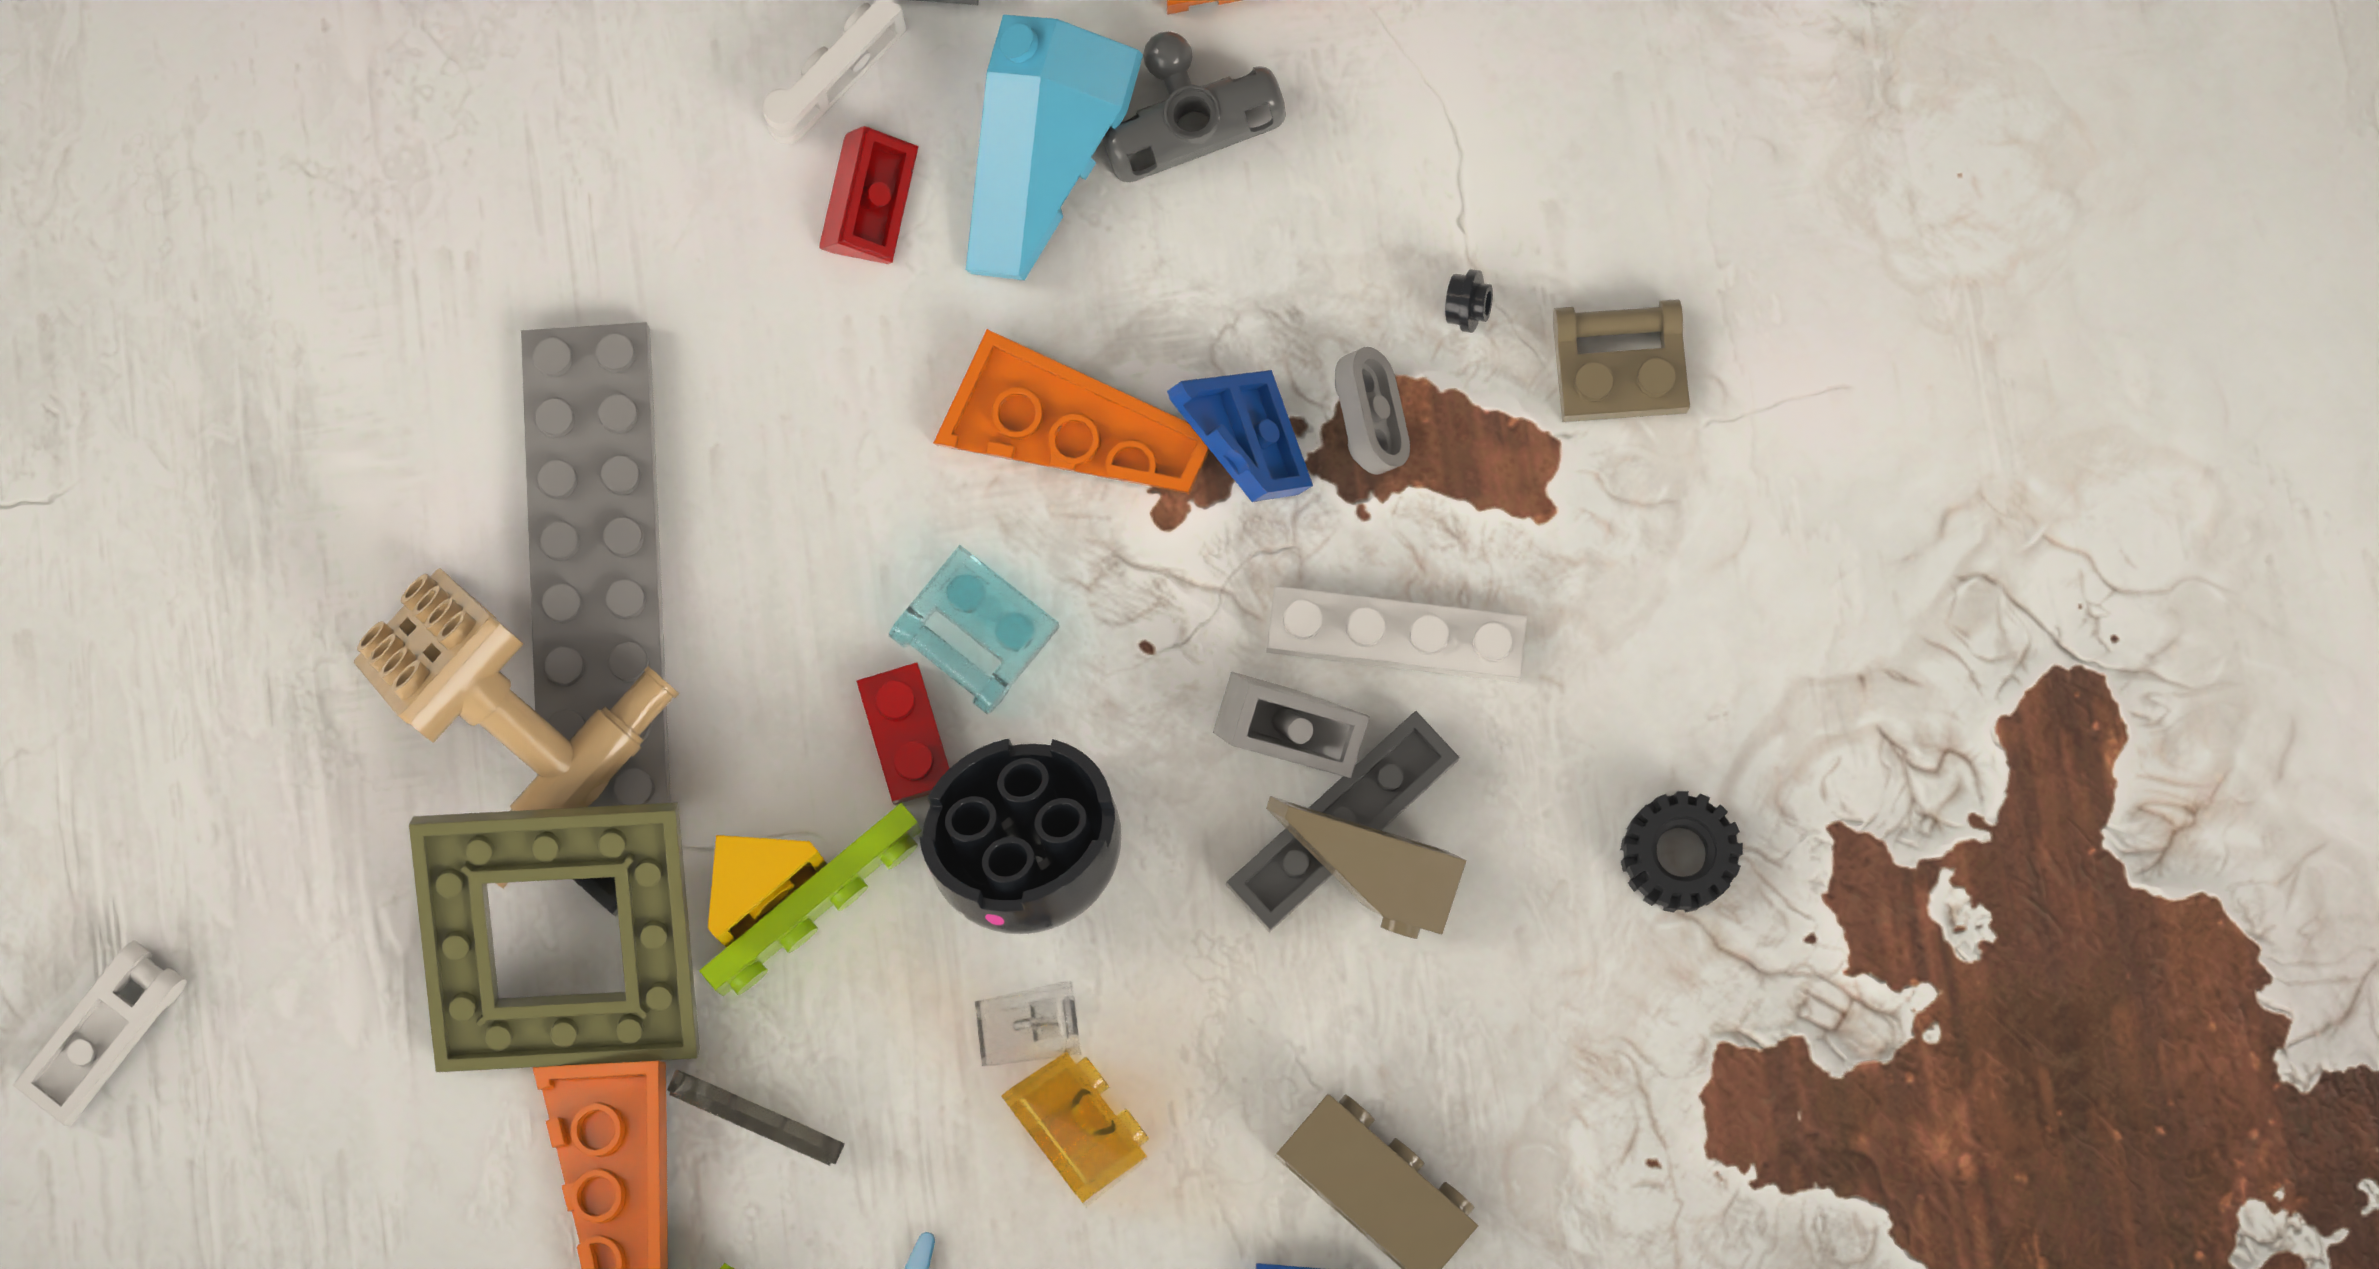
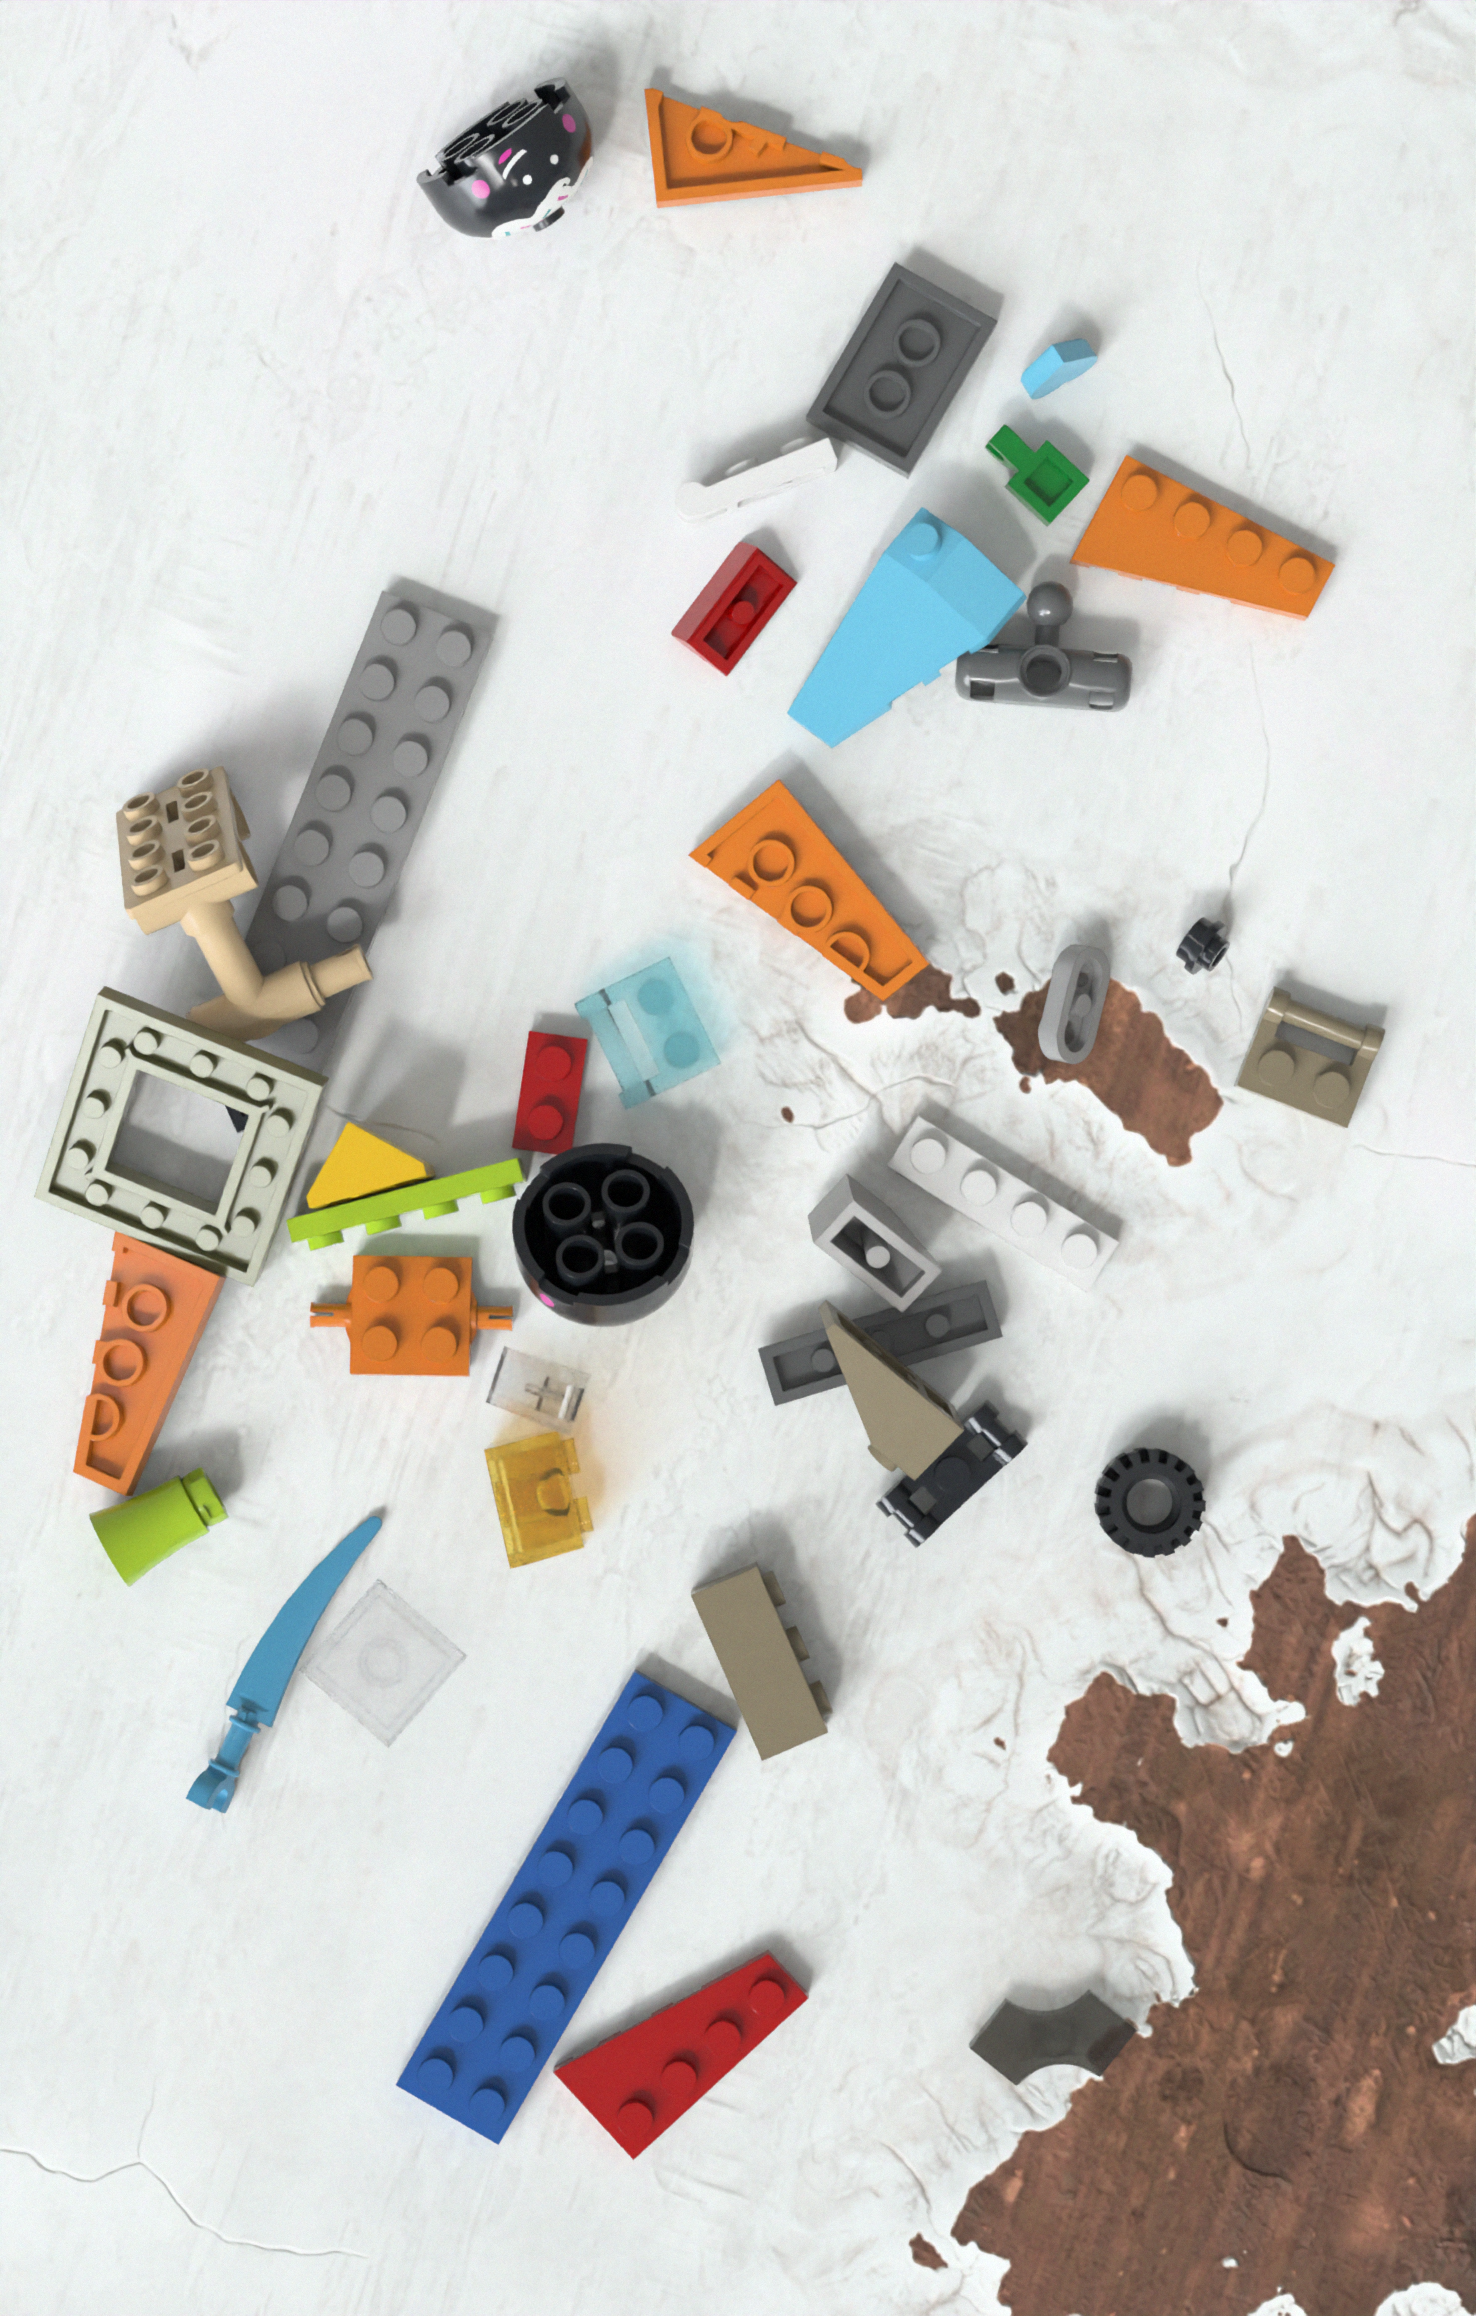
camera: 30 degrees right, 10 degrees up
clear smoke tile [667,1069,845,1166] -> none
blue wing [1167,370,1313,502] -> none
none -> orange plate [310,1255,513,1377]
none -> black plate [875,1399,1028,1548]

